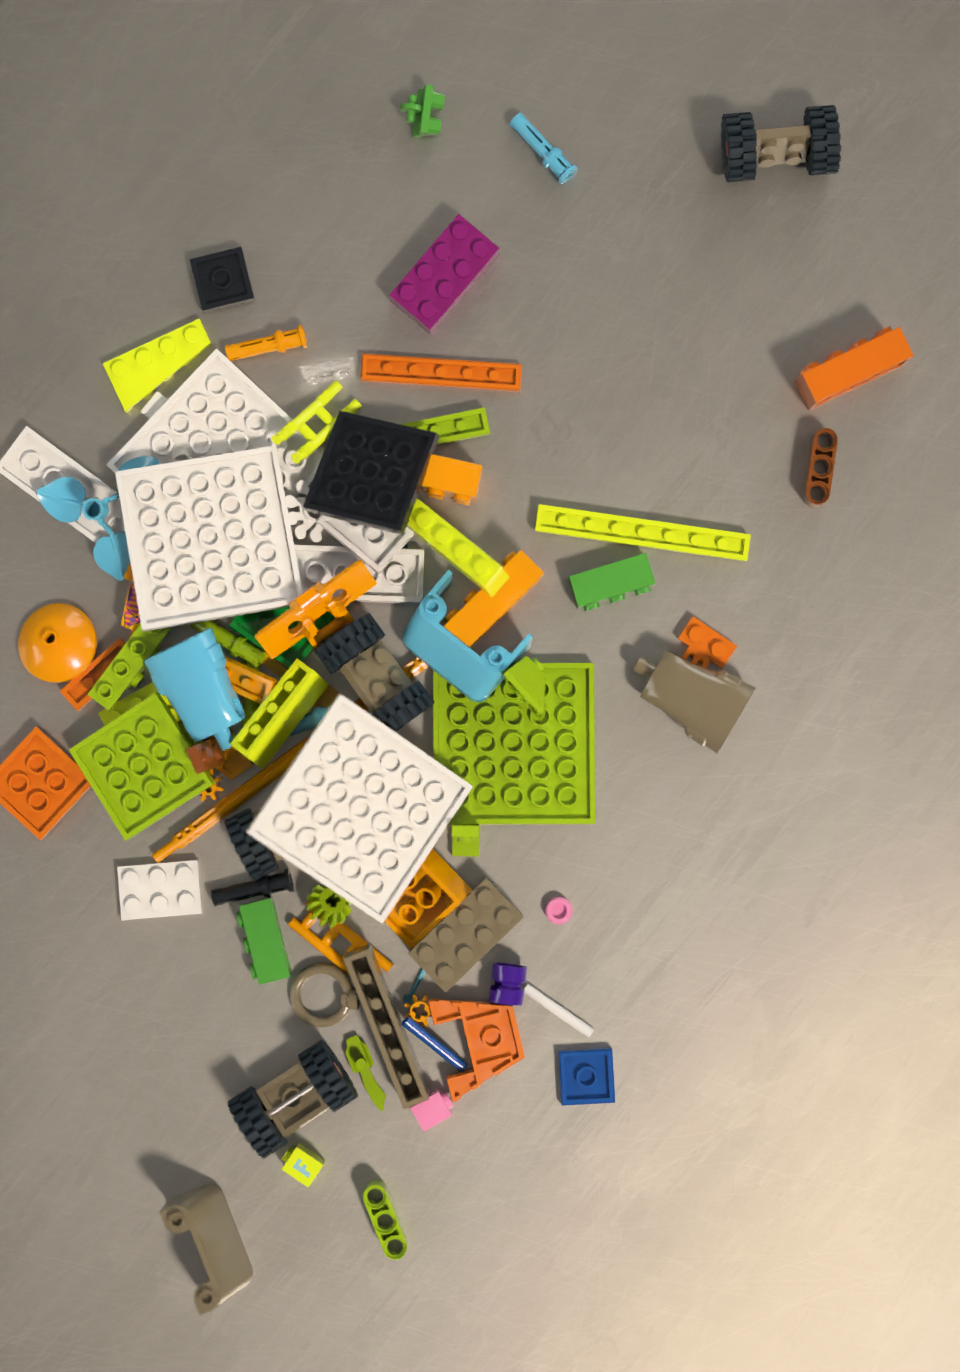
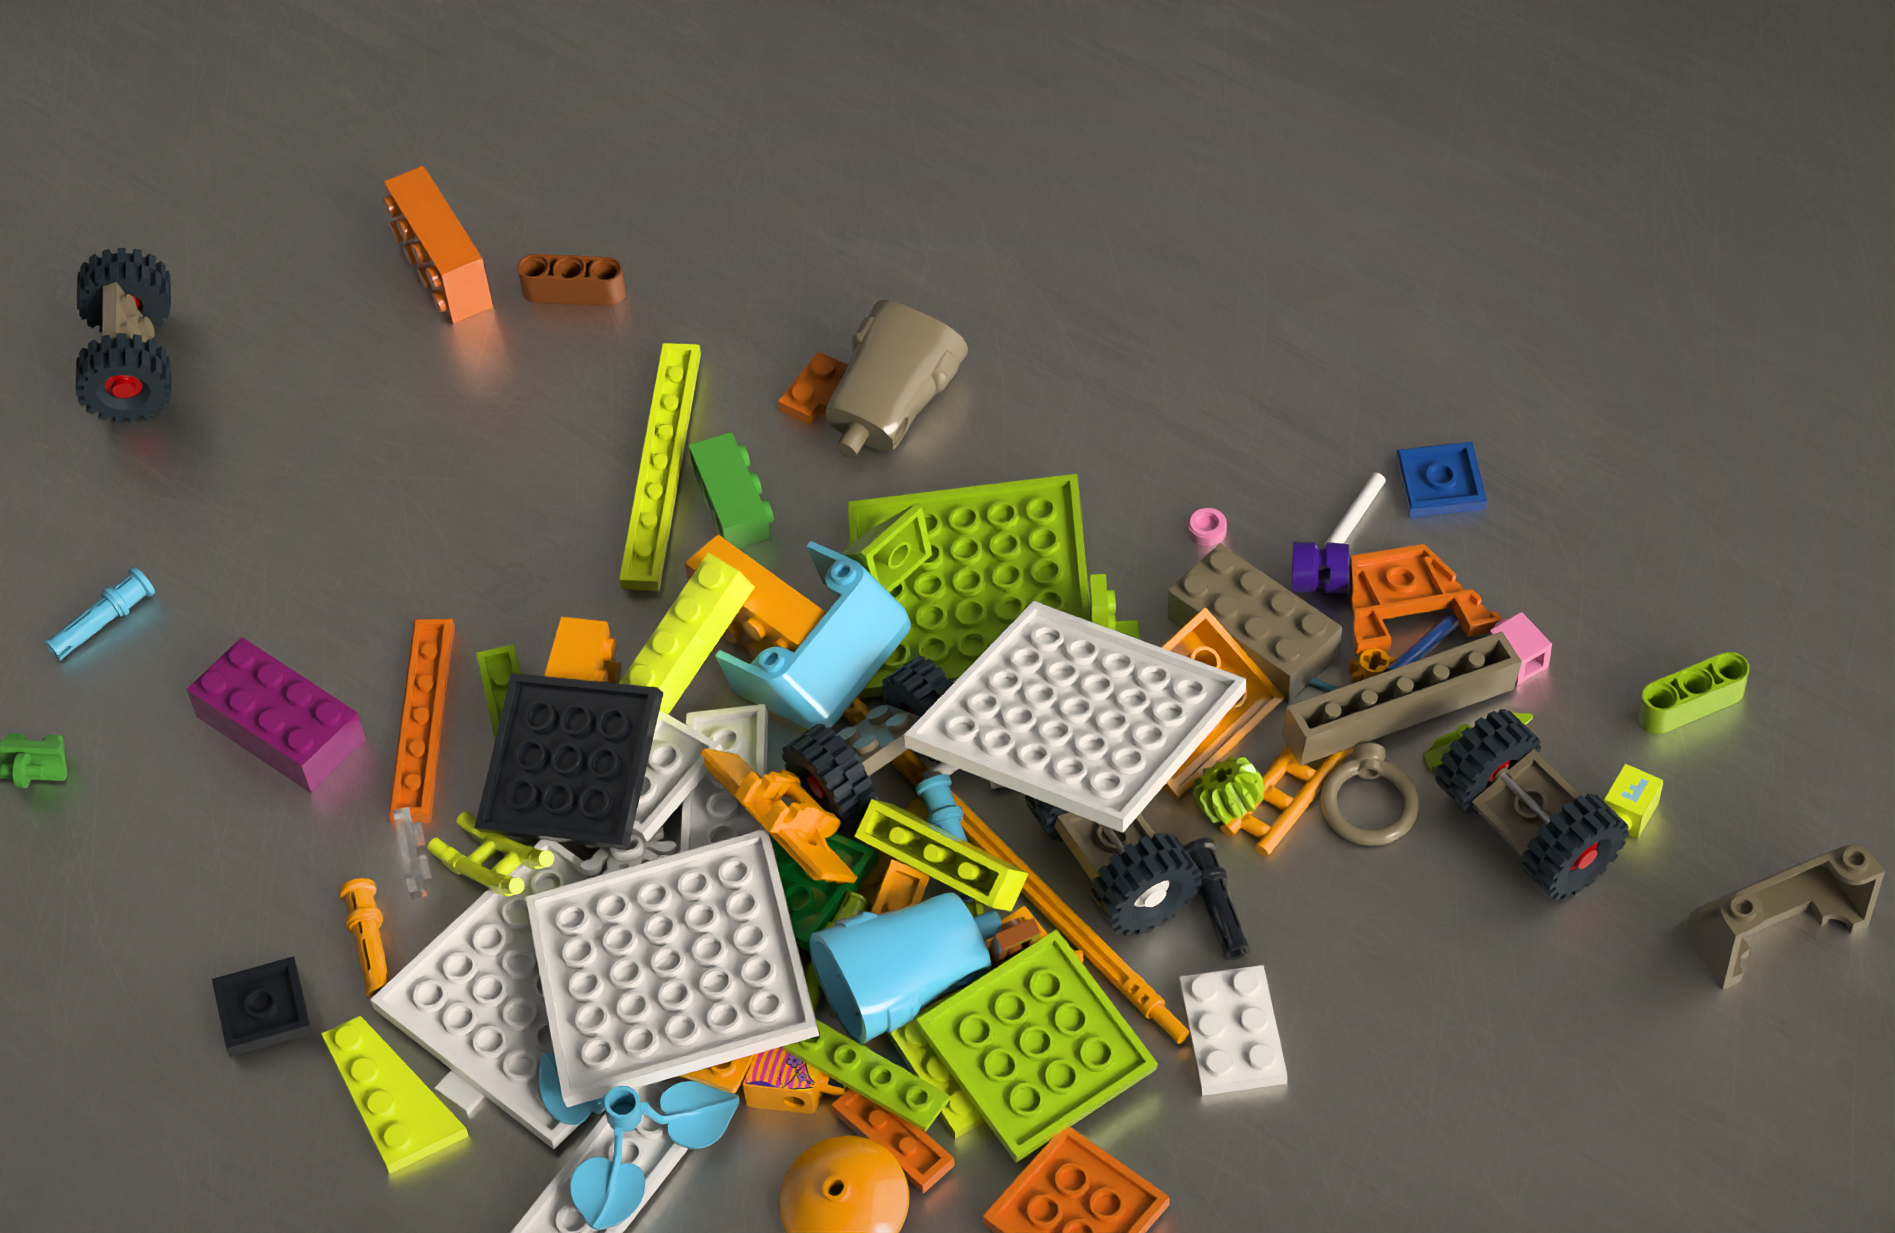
camera: 90 degrees left, 35 degrees down
bright green brick [236,896,292,985] -> none

